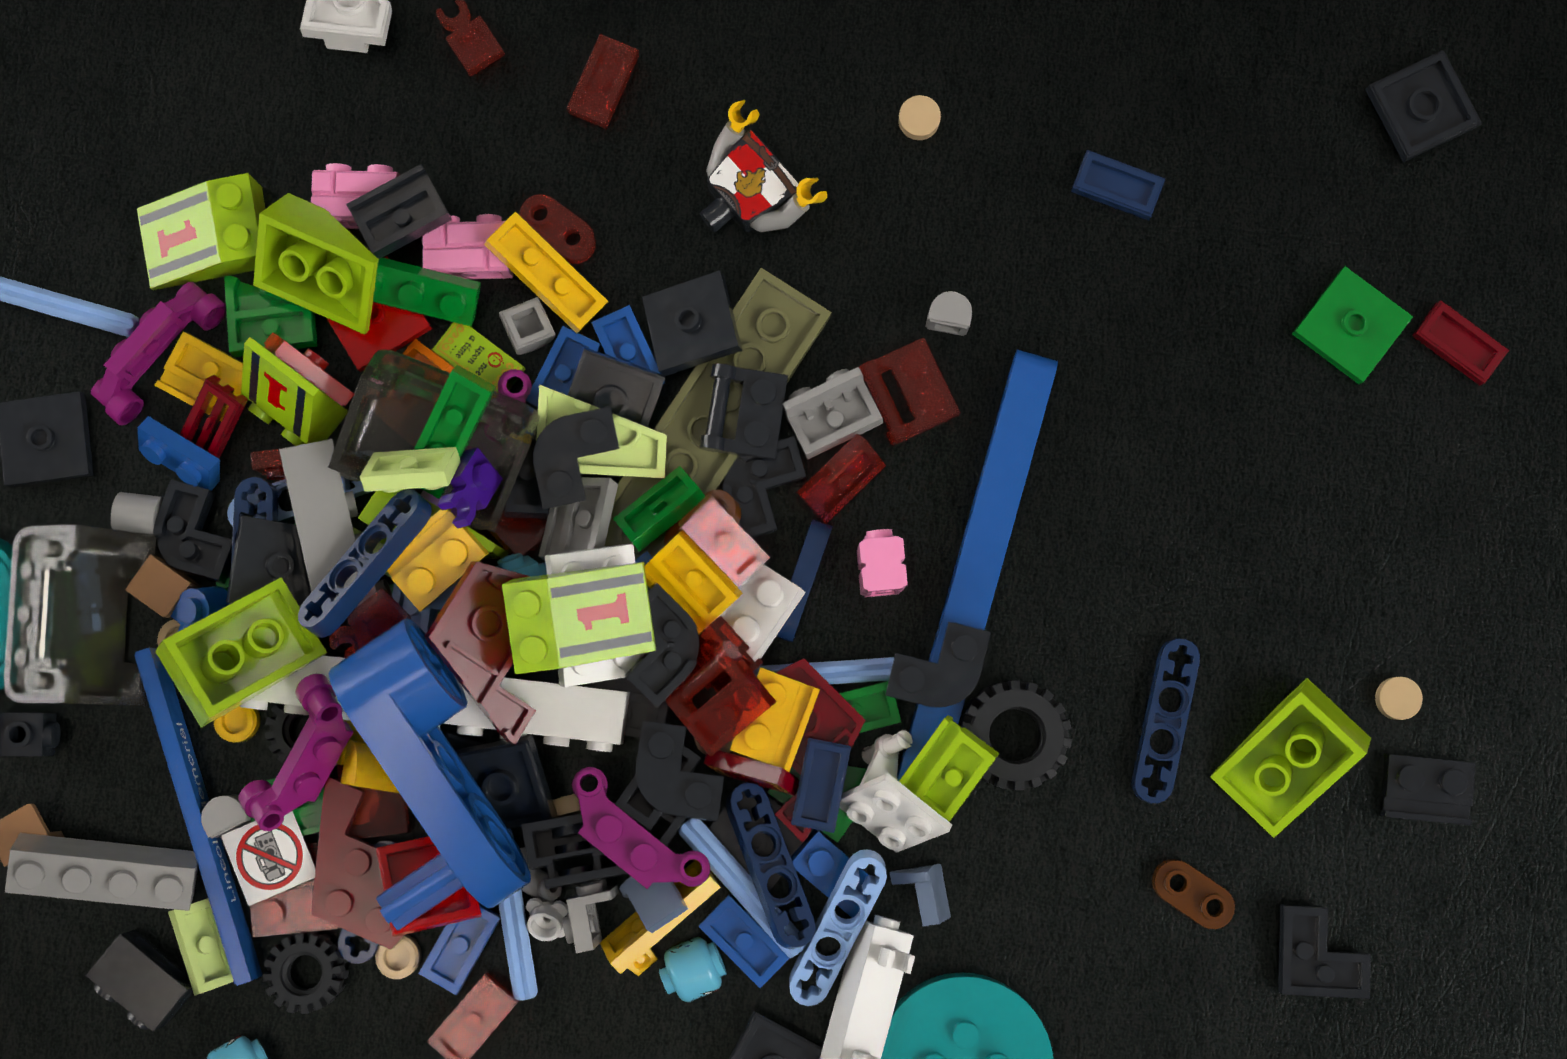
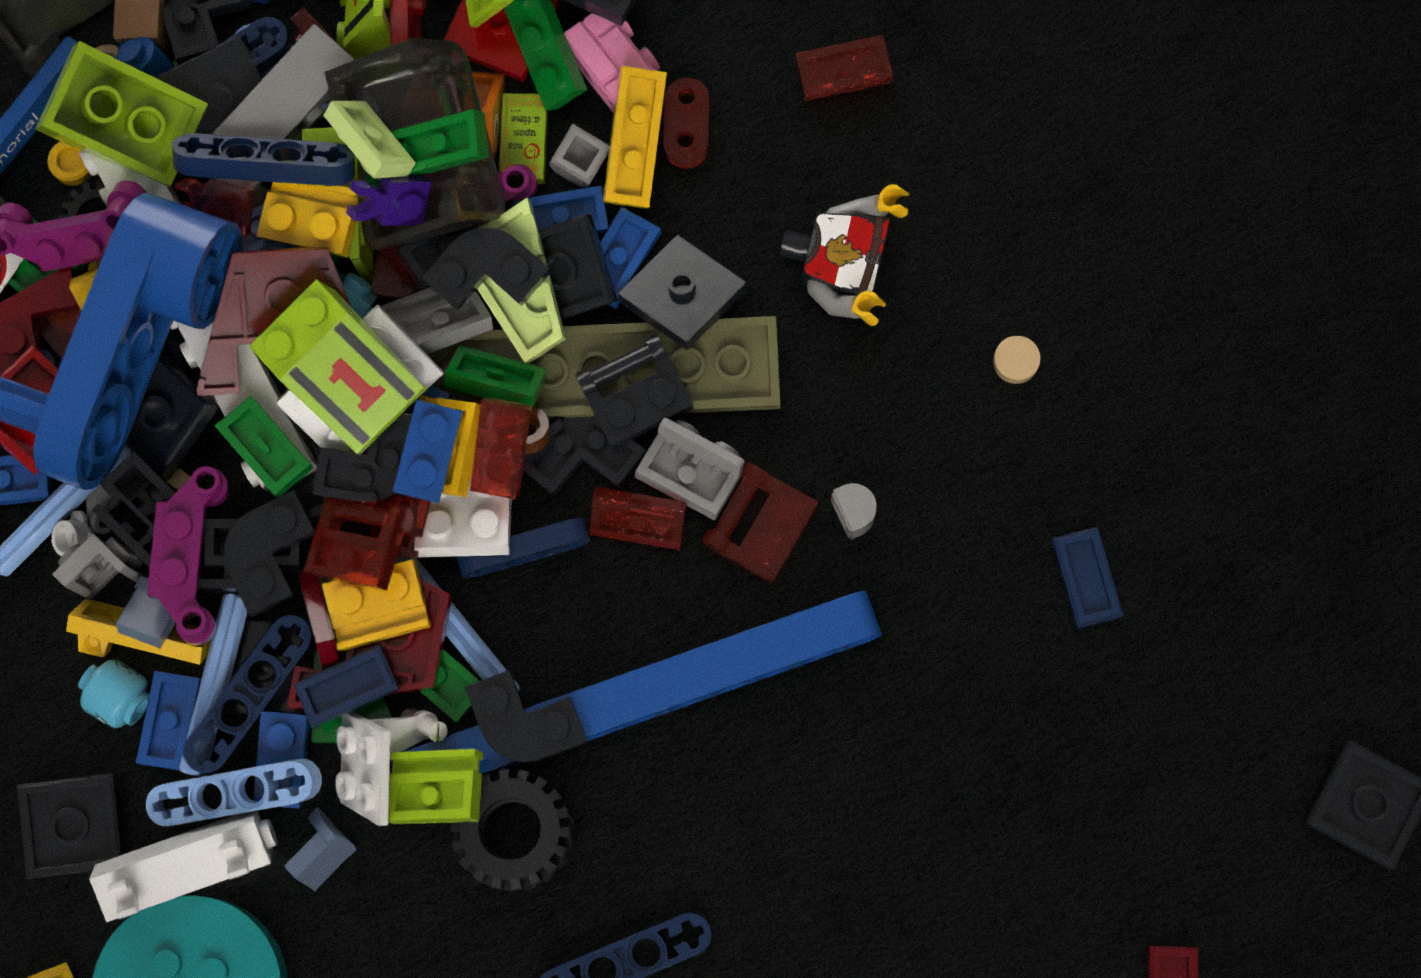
camera: 60 degrees right, 5 degrees down
bright pink brick [857,529,908,597] -> none
green plate [1292,266,1413,385] -> none
none -> green plate [215,395,314,498]
none -> blue plate [392,400,463,504]

